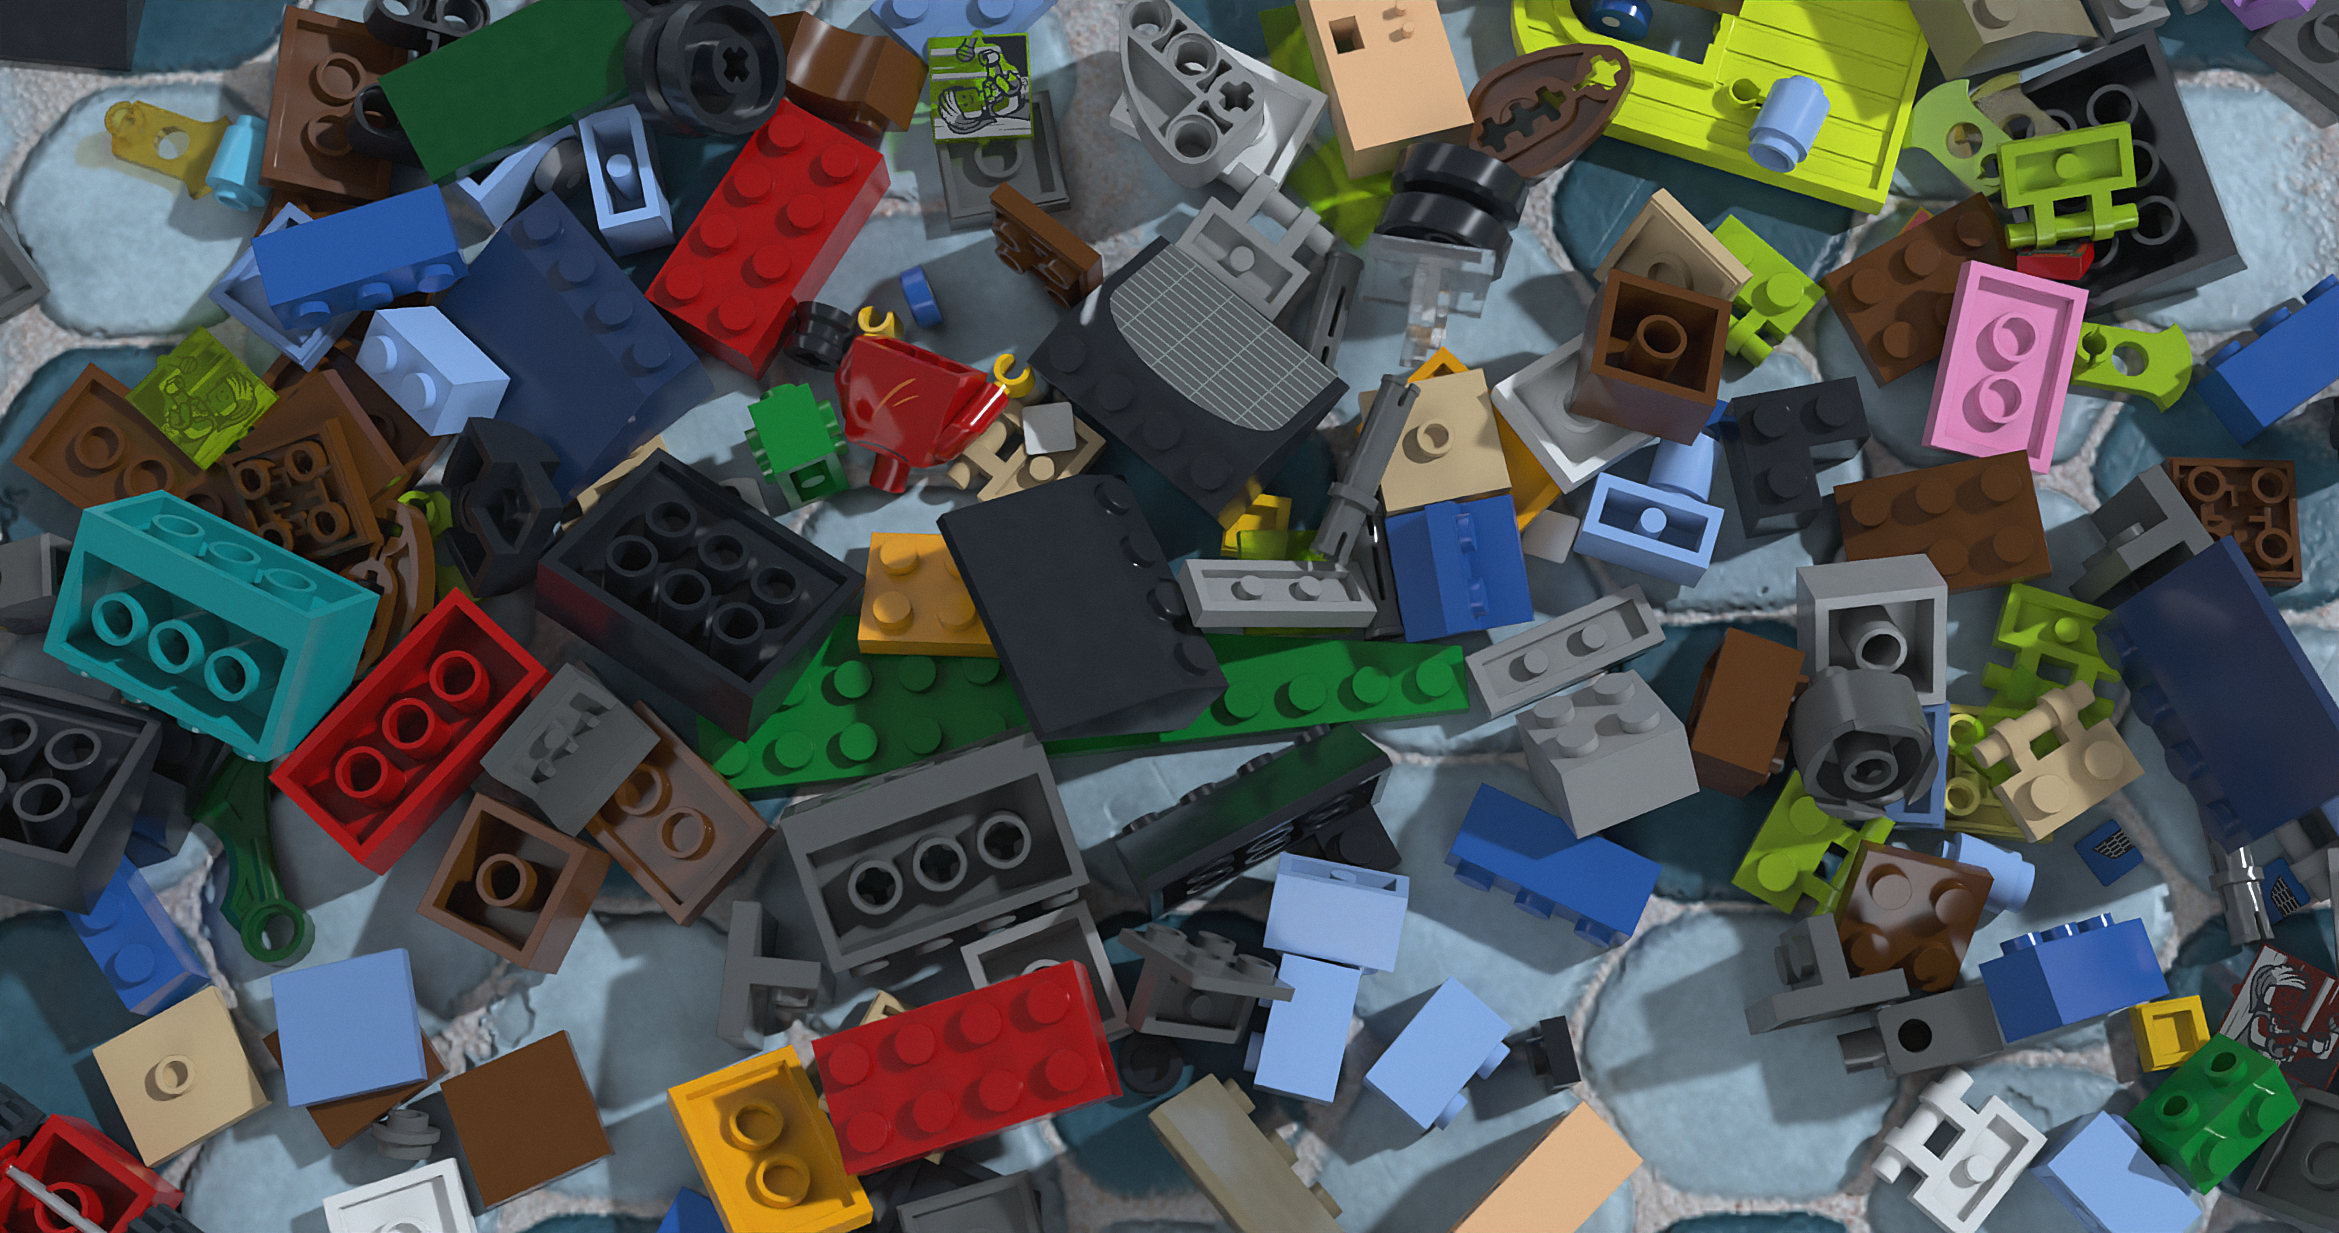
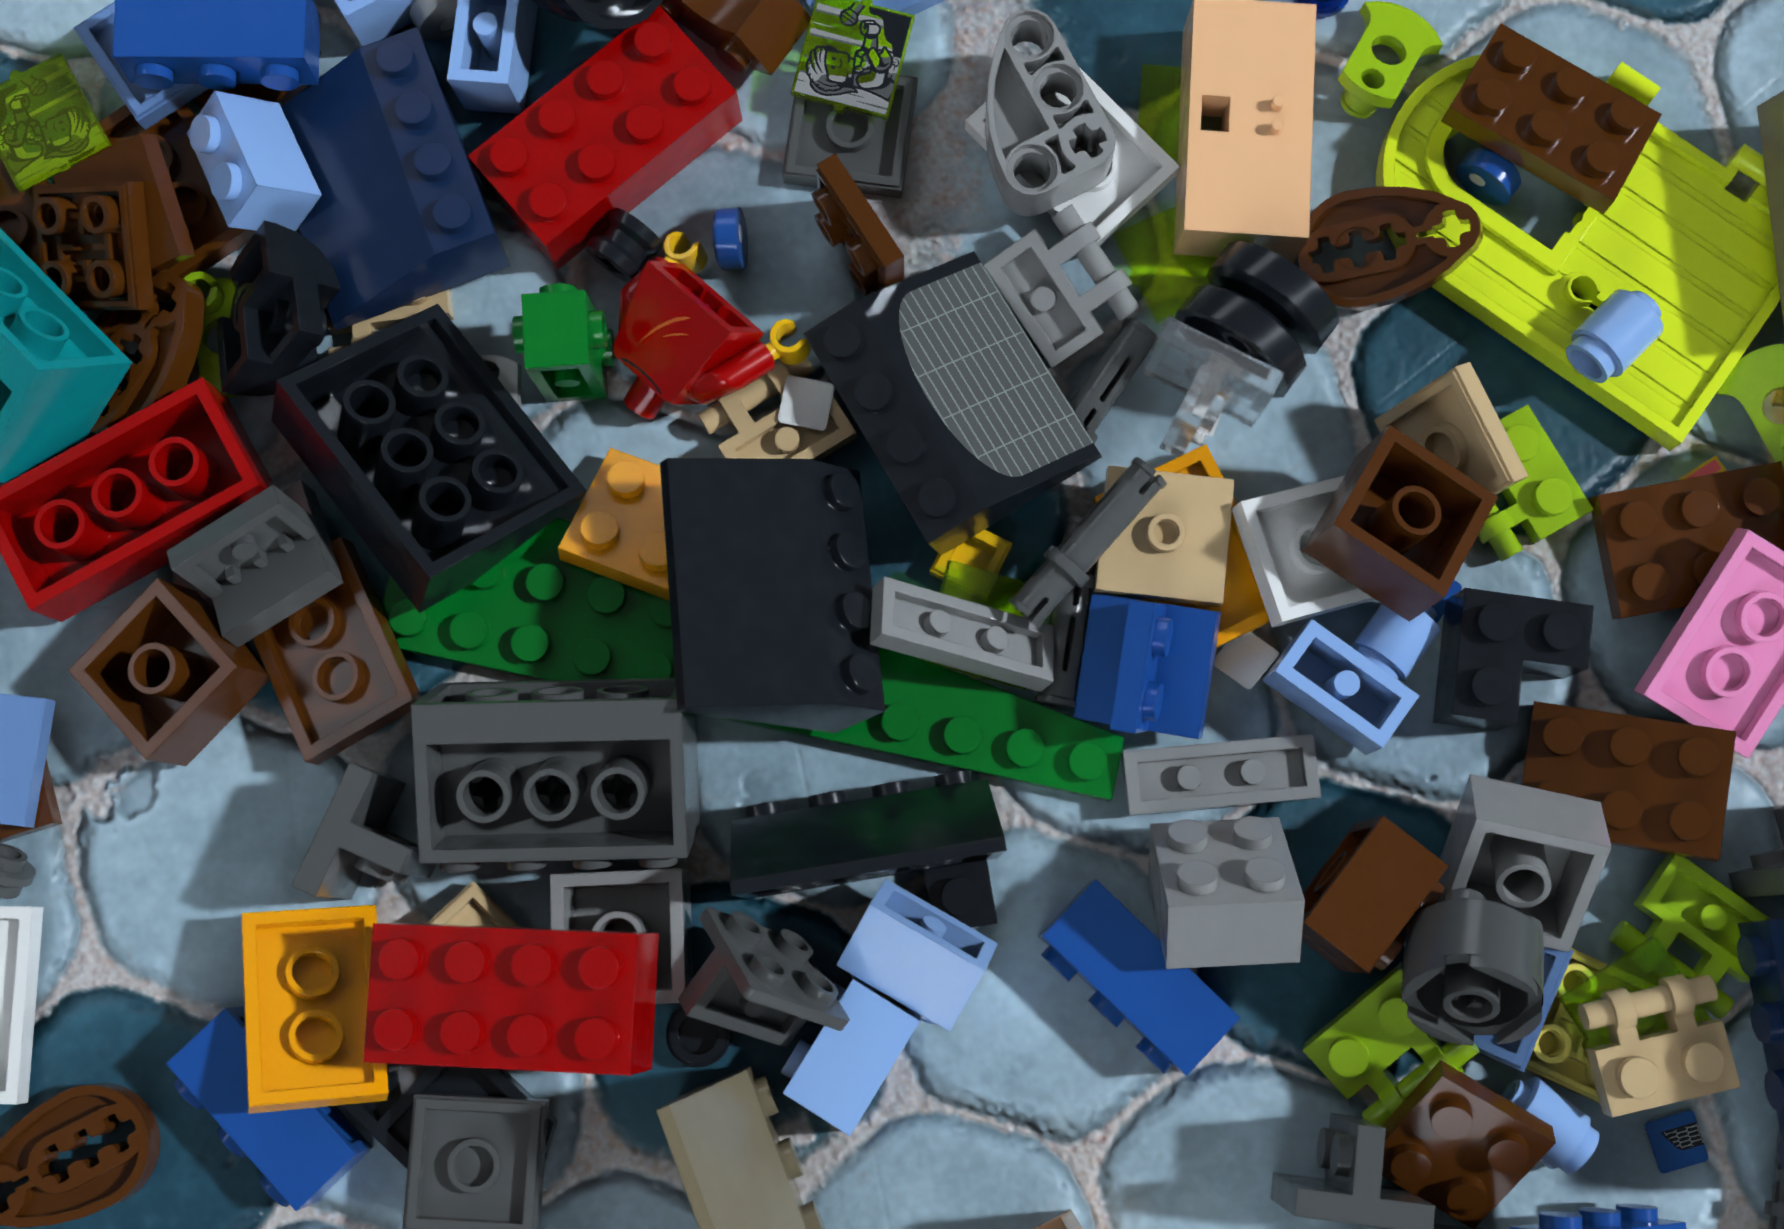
camera: 20 degrees right, 5 degrees up
reddish brown tile [439,1029,616,1209] -> none
light blue brick [1361,975,1512,1134] -> none
black plate [1525,1015,1581,1092] -> none

